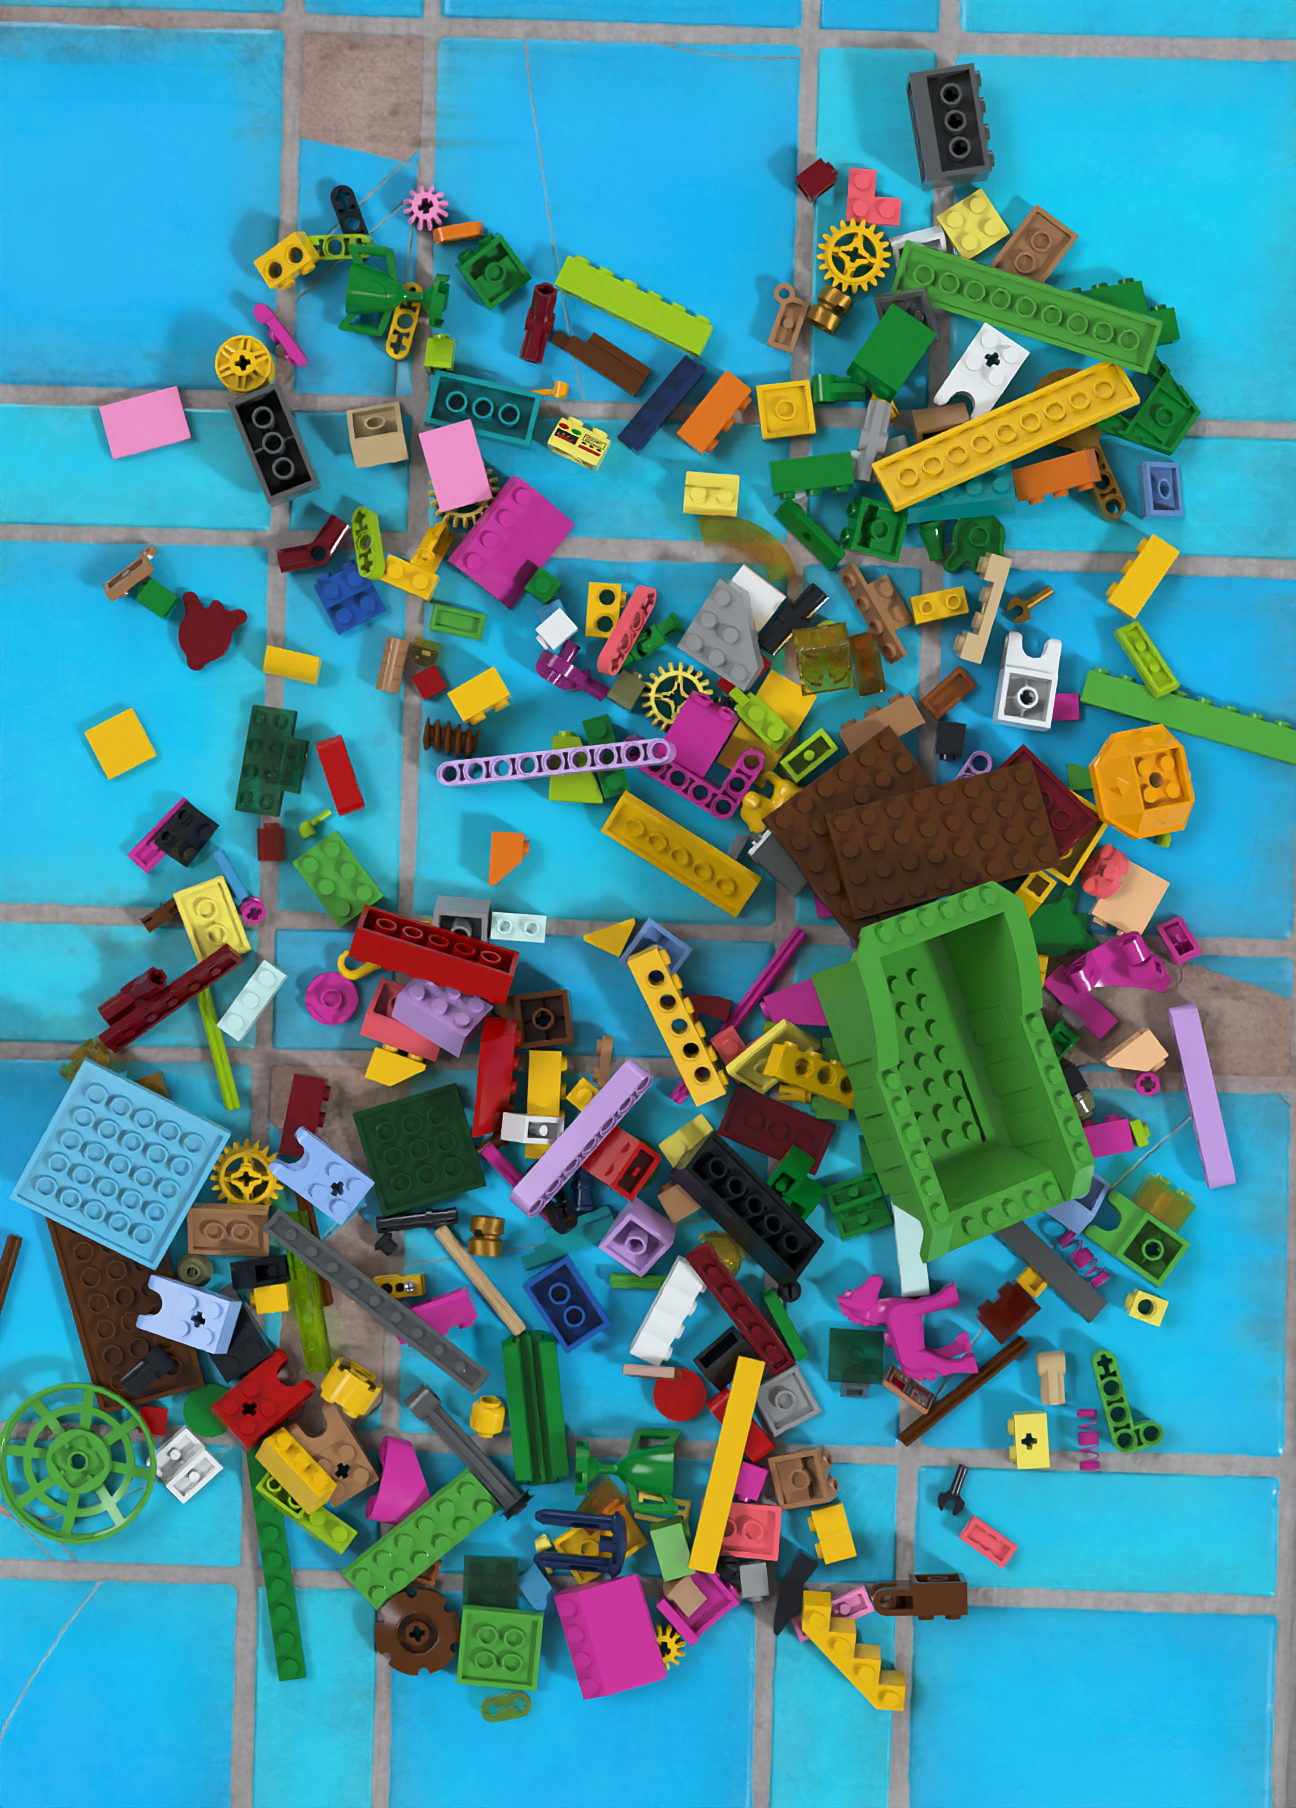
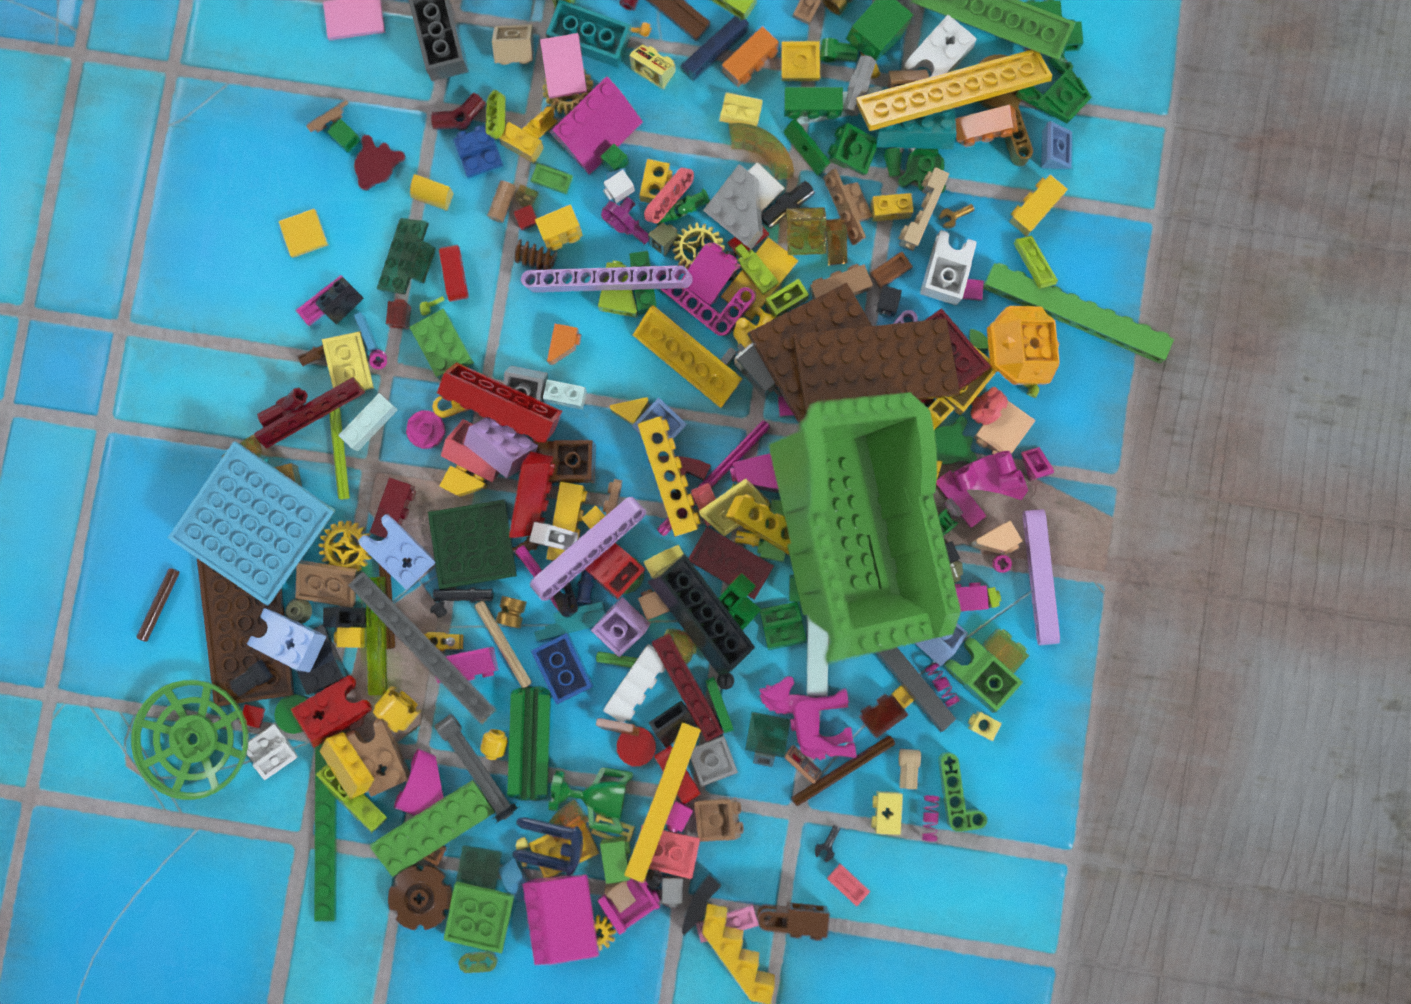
camera: 10 degrees right, 5 degrees down
yellow brick [807,1501,857,1564] -> none

